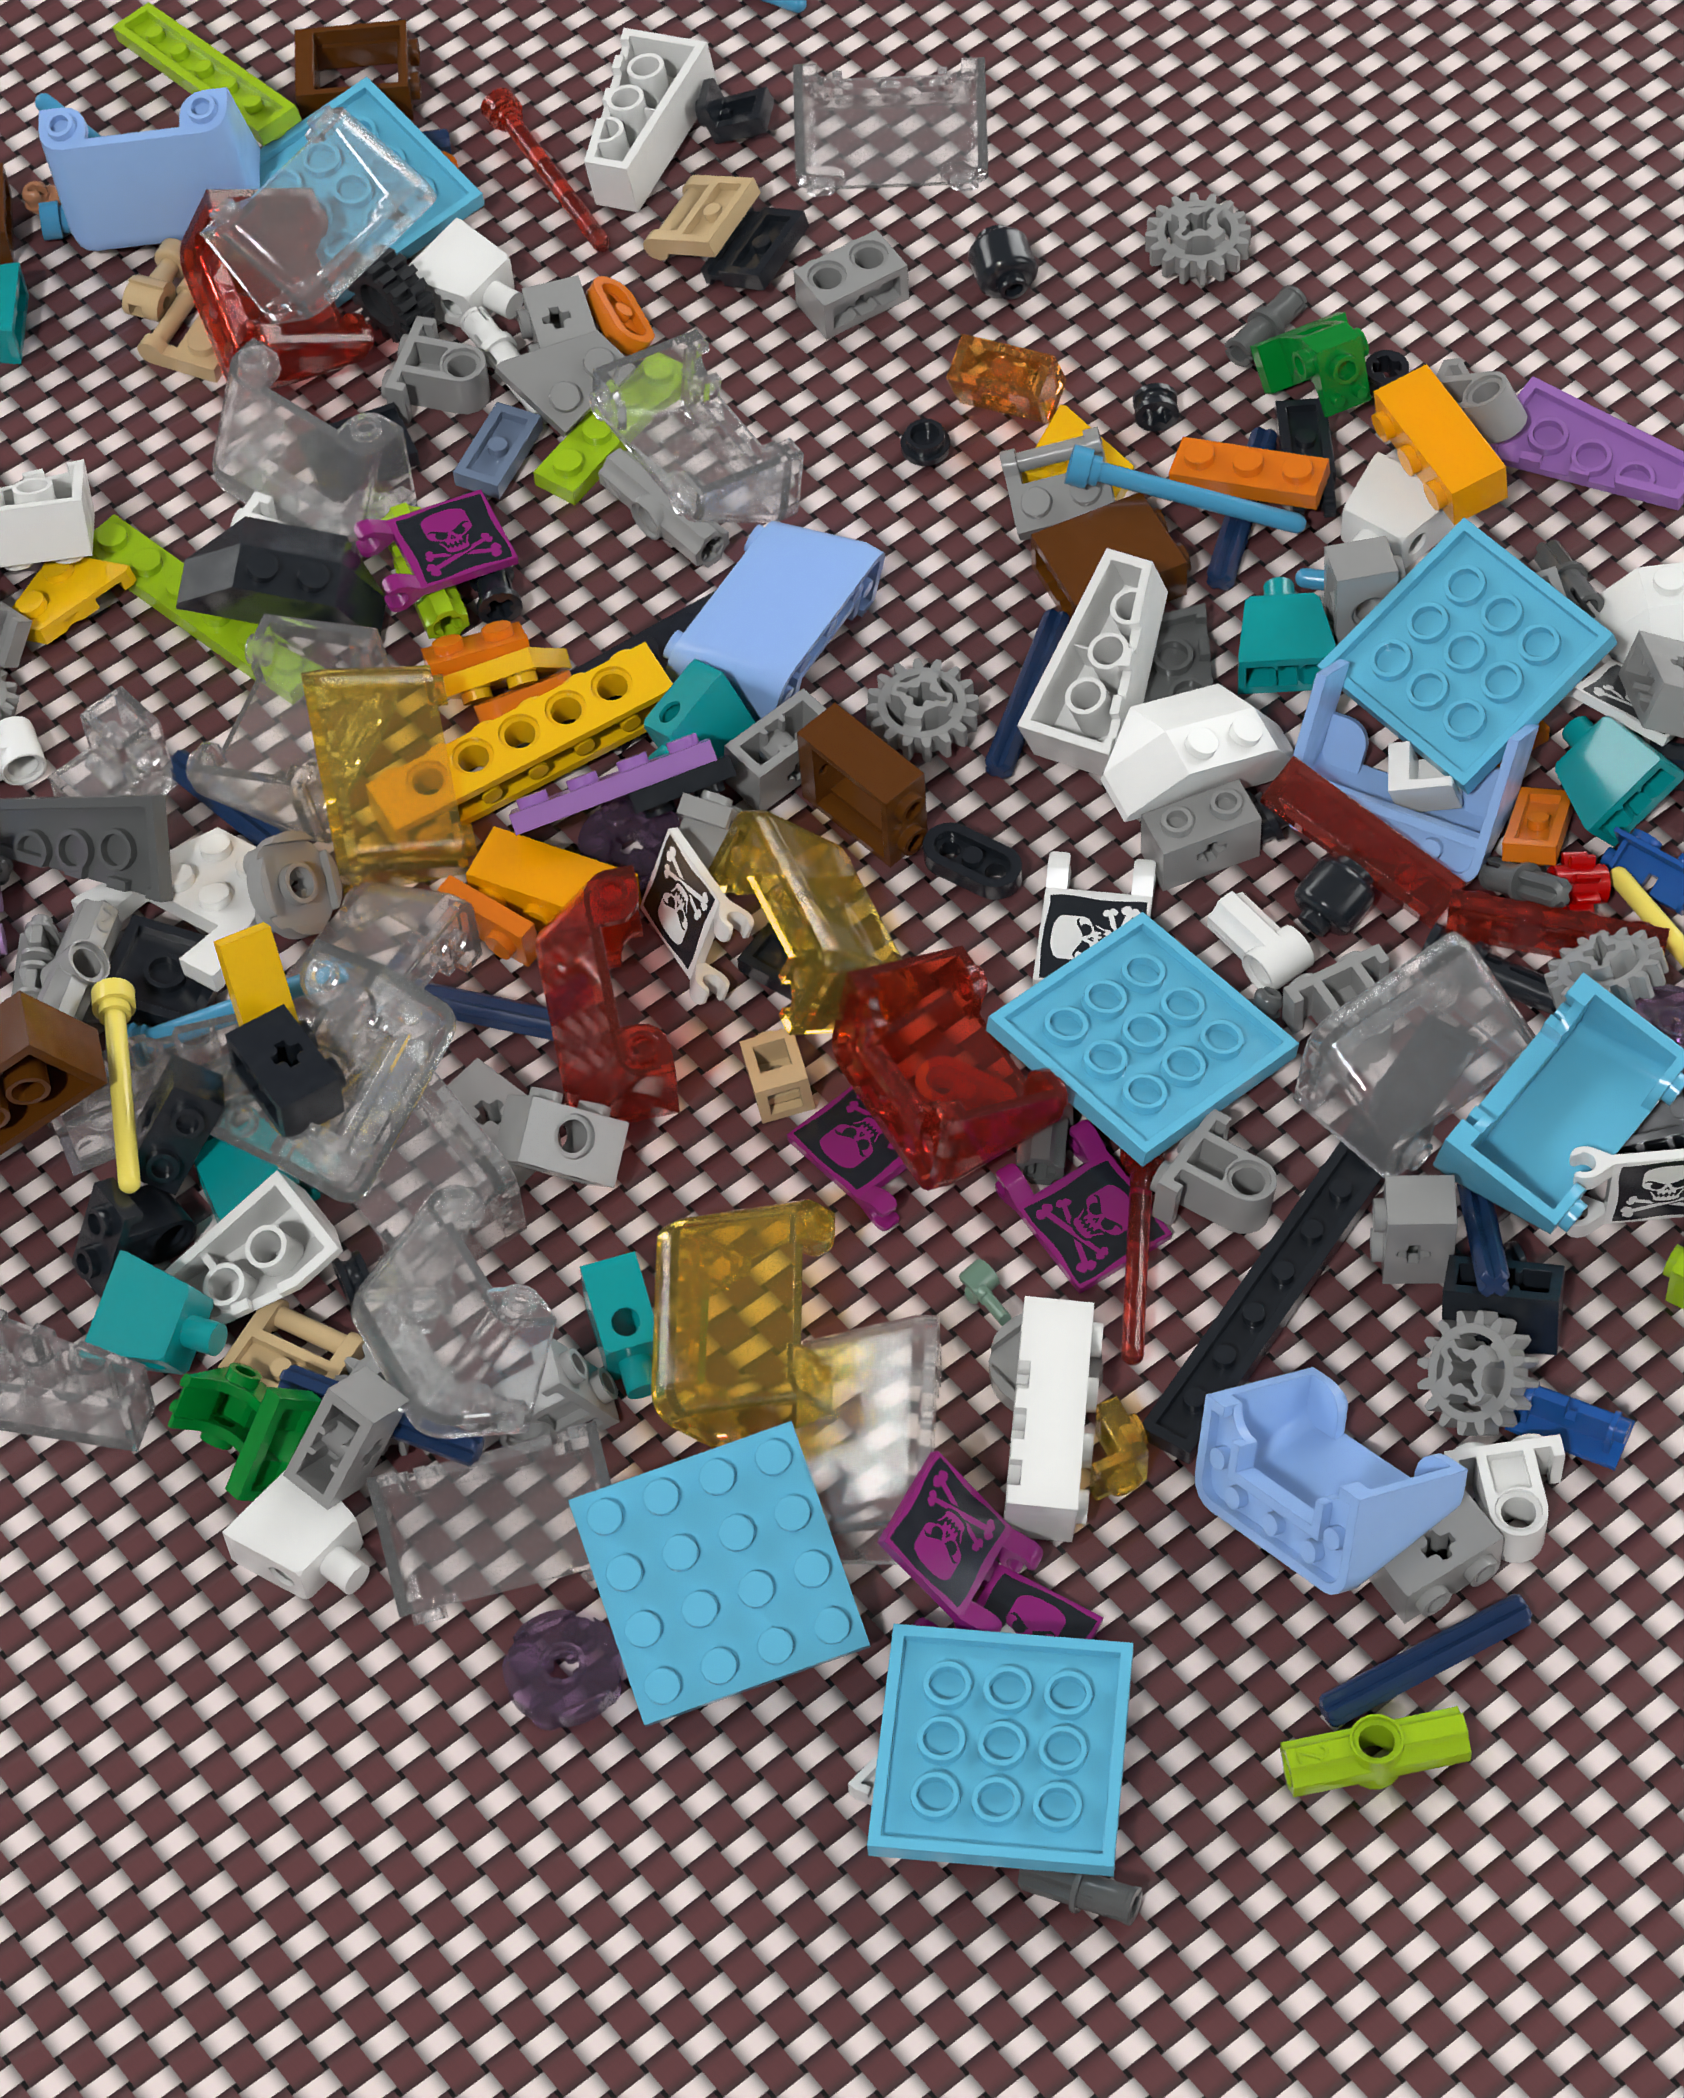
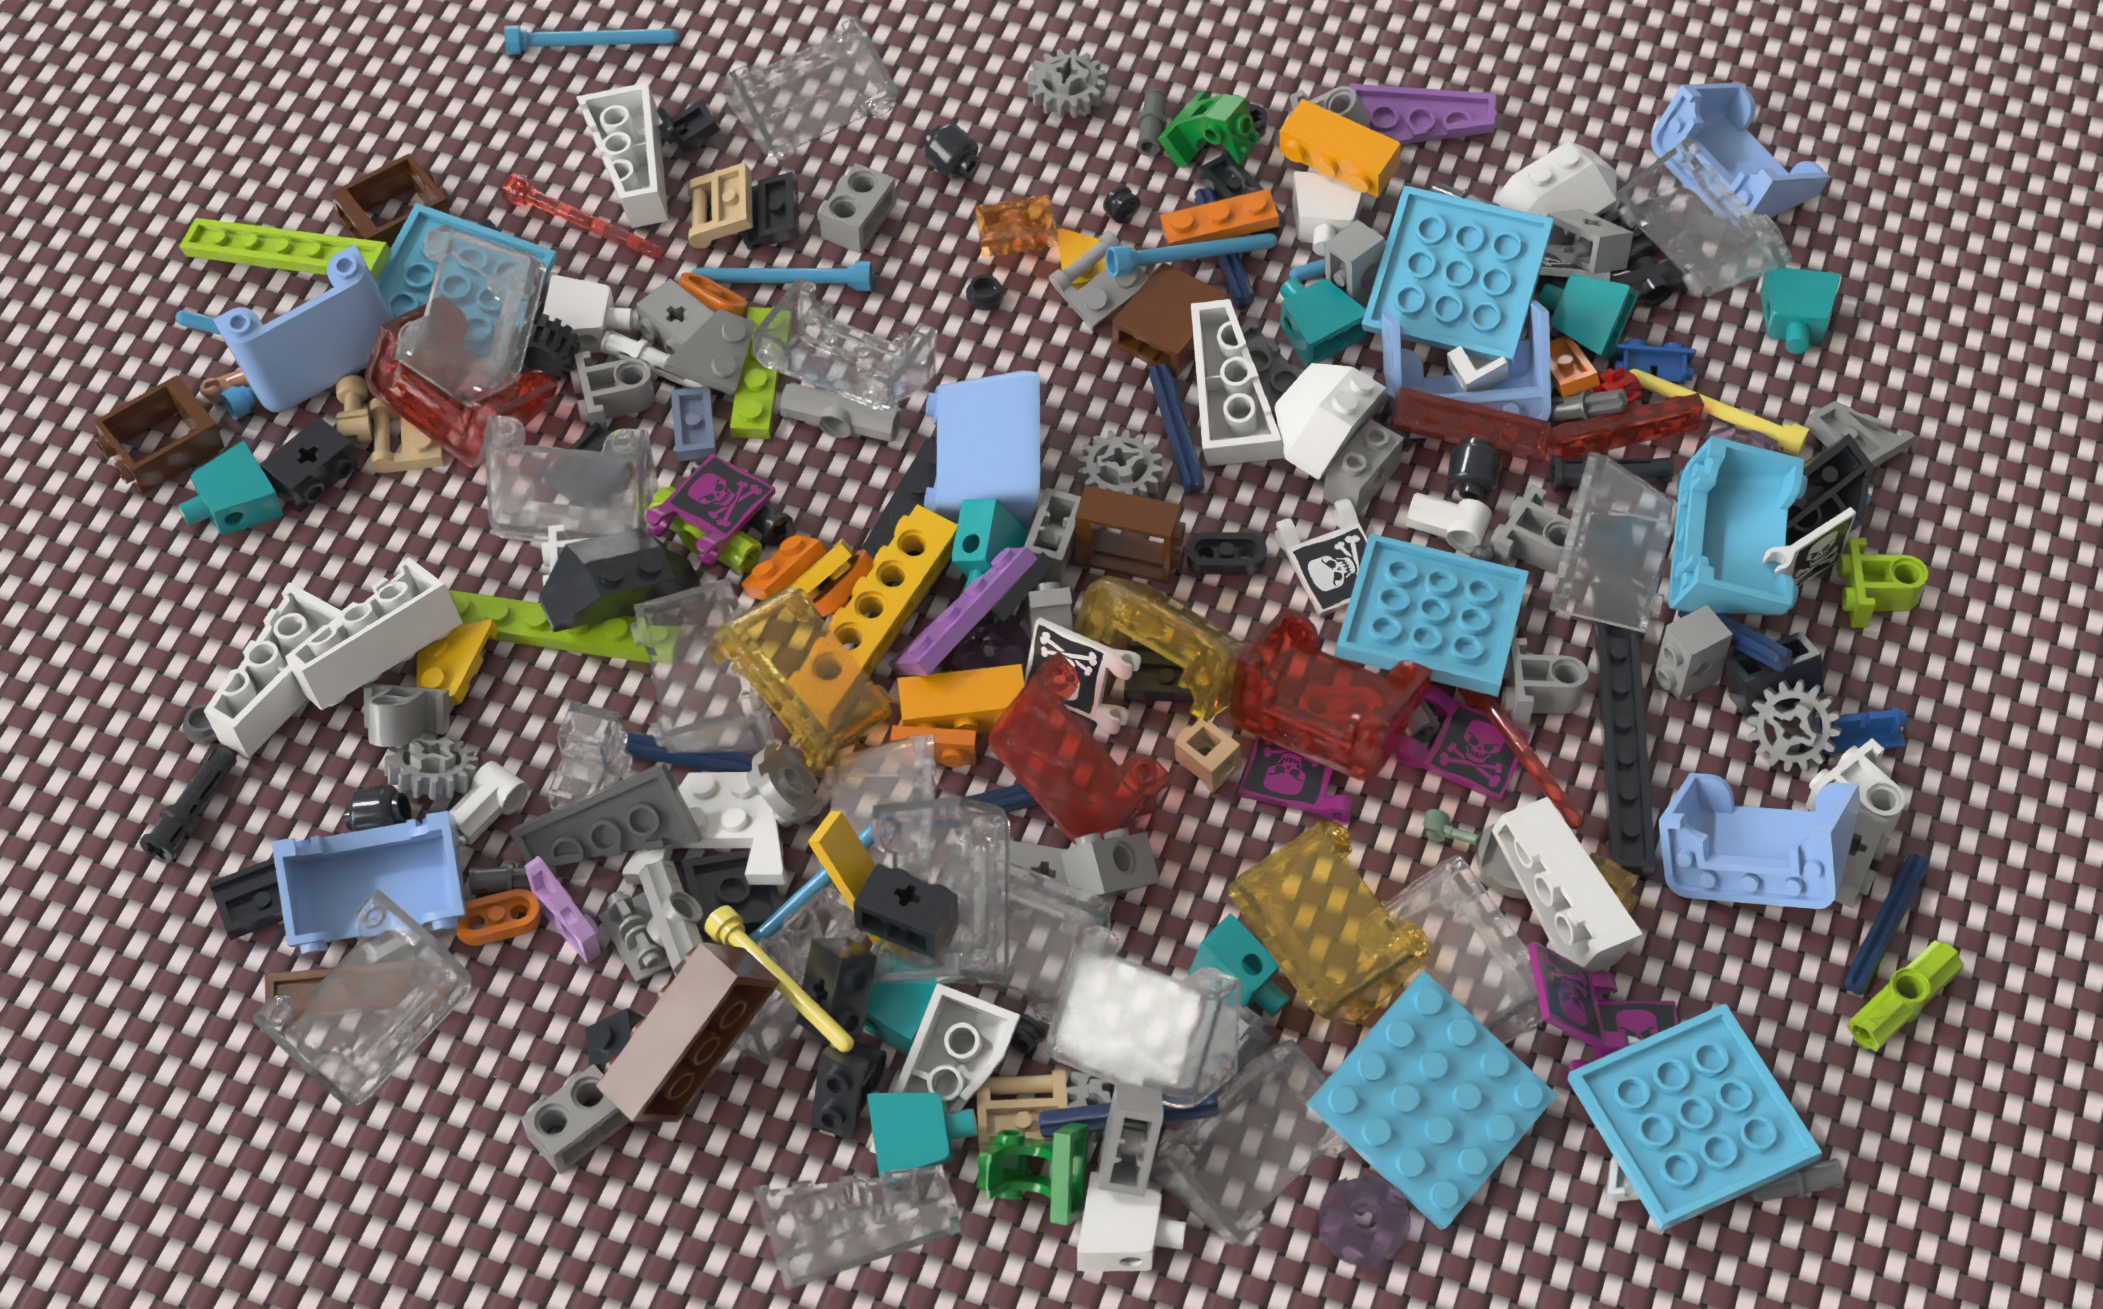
camera: 35 degrees left, 0 degrees up
light grey gear [1544,927,1669,1010] -> none
none -> black brick [259,417,358,513]
none -> dark azure piece [691,261,873,291]

